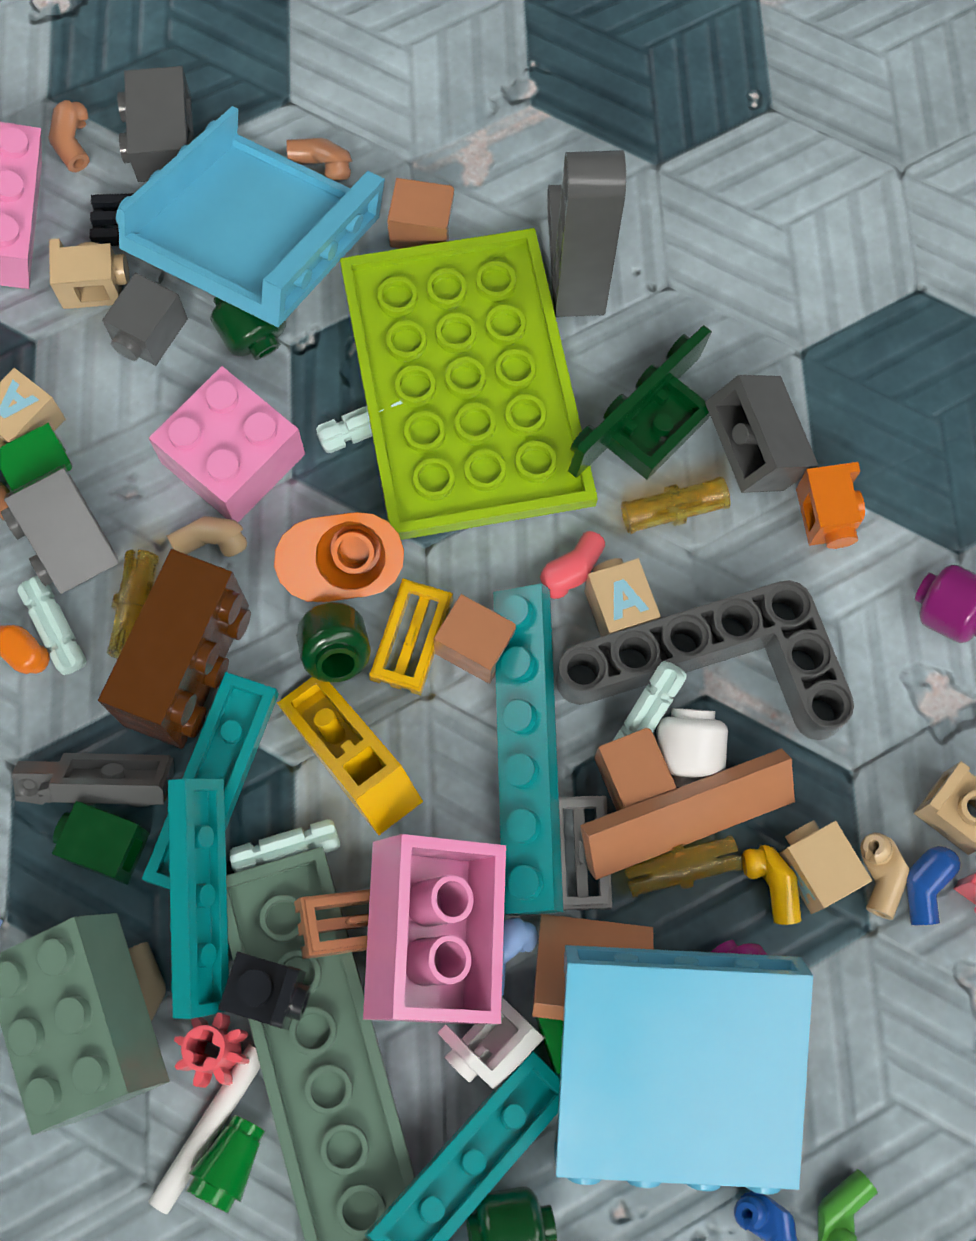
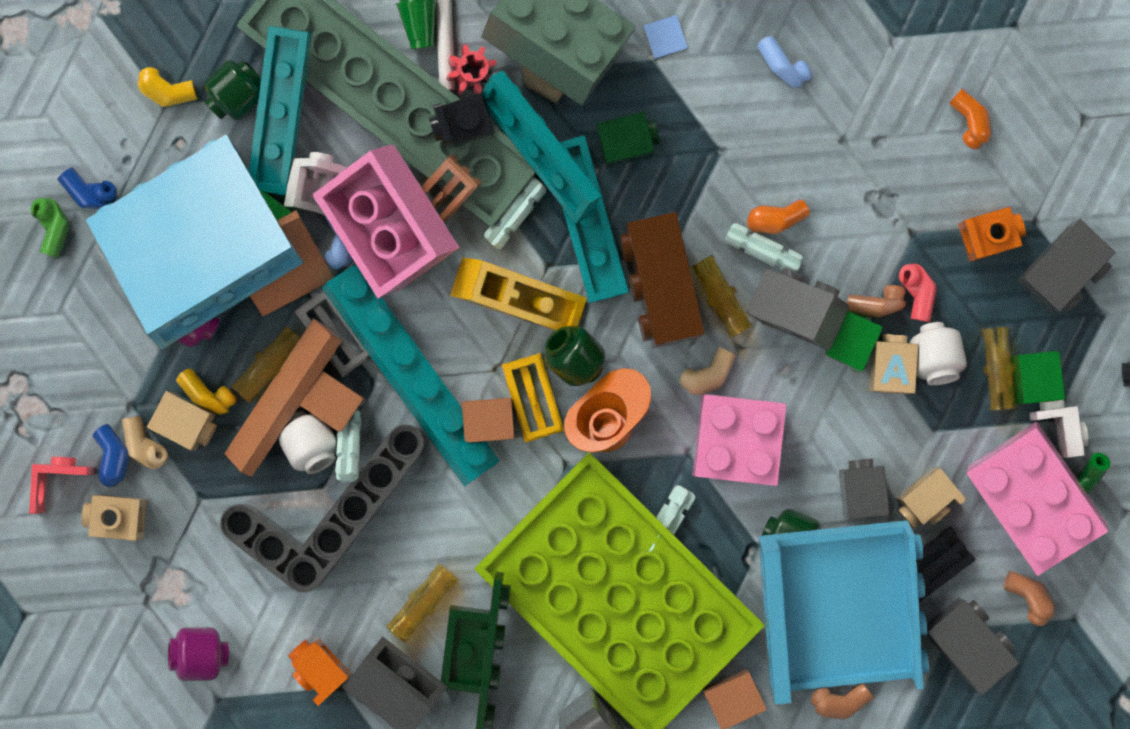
camera: 145 degrees right, 15 degrees up
dark grey hinge [12,753,175,807] -> none
coral arm [540,531,605,599] -> none
tan brick [584,558,661,637] -> none

